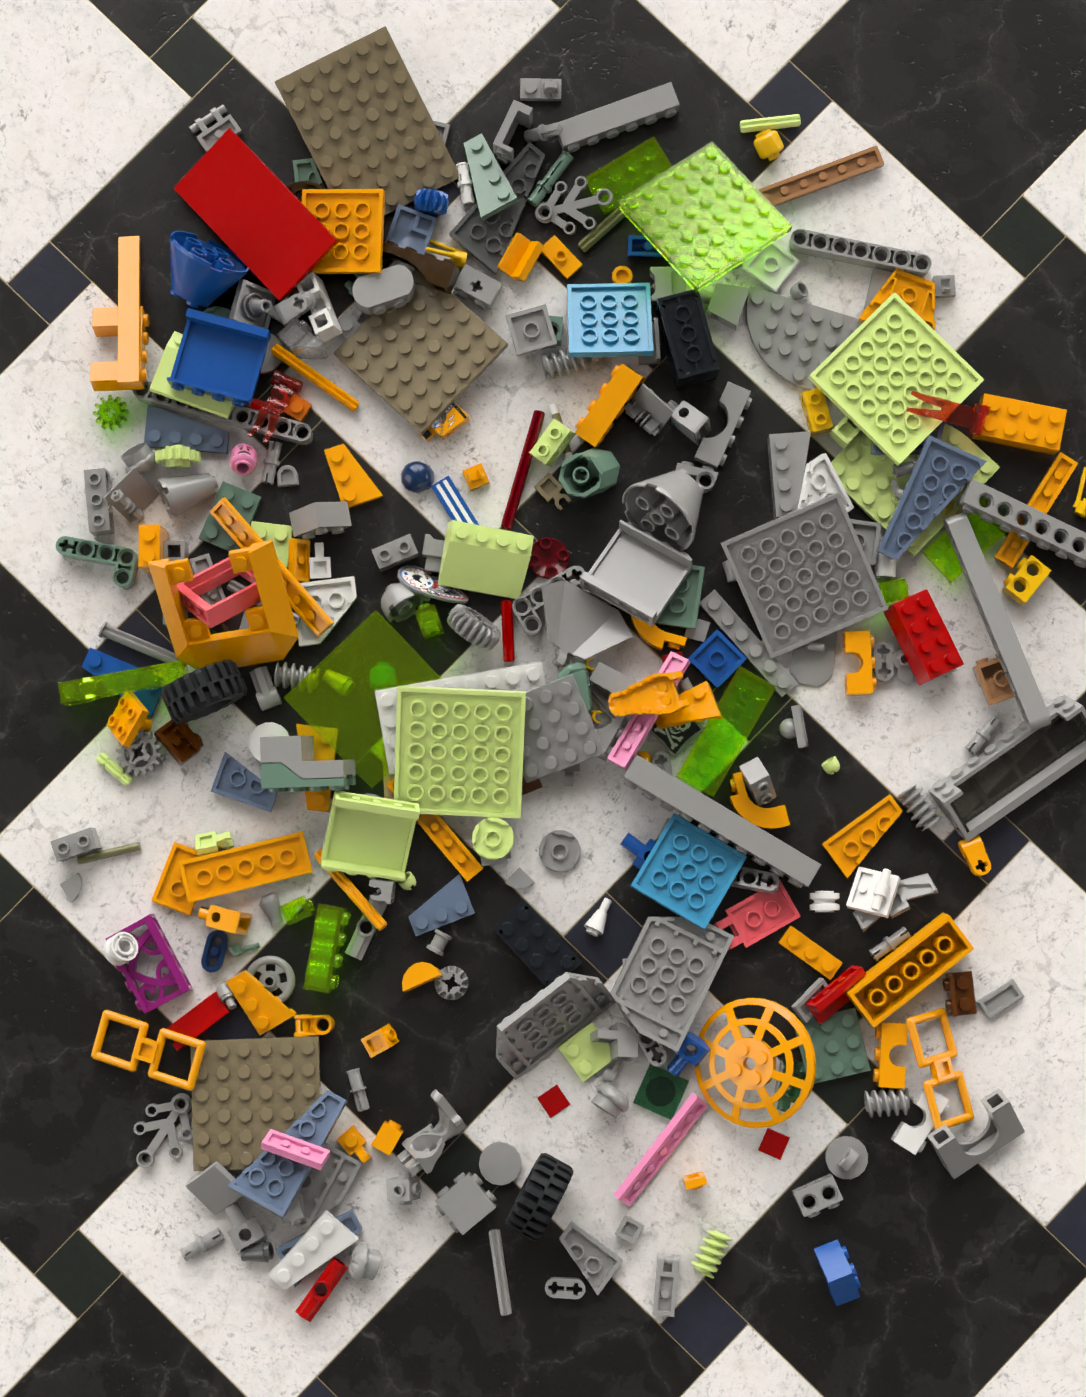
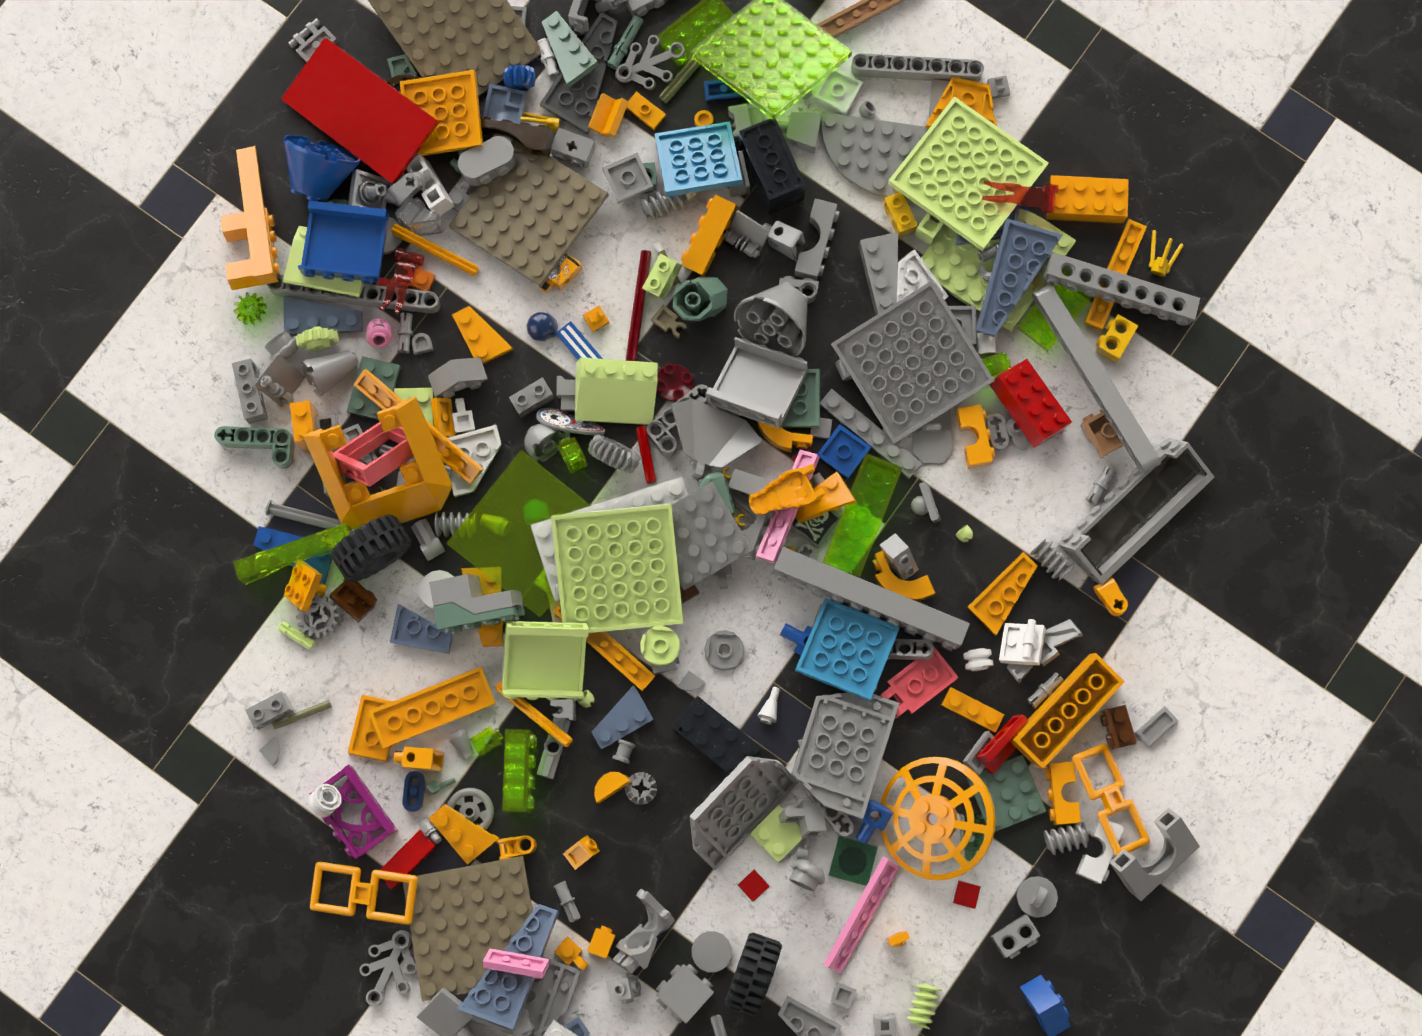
camera: 10 degrees left, 5 degrees down
yellowish green plate [195,831,234,855] -> none

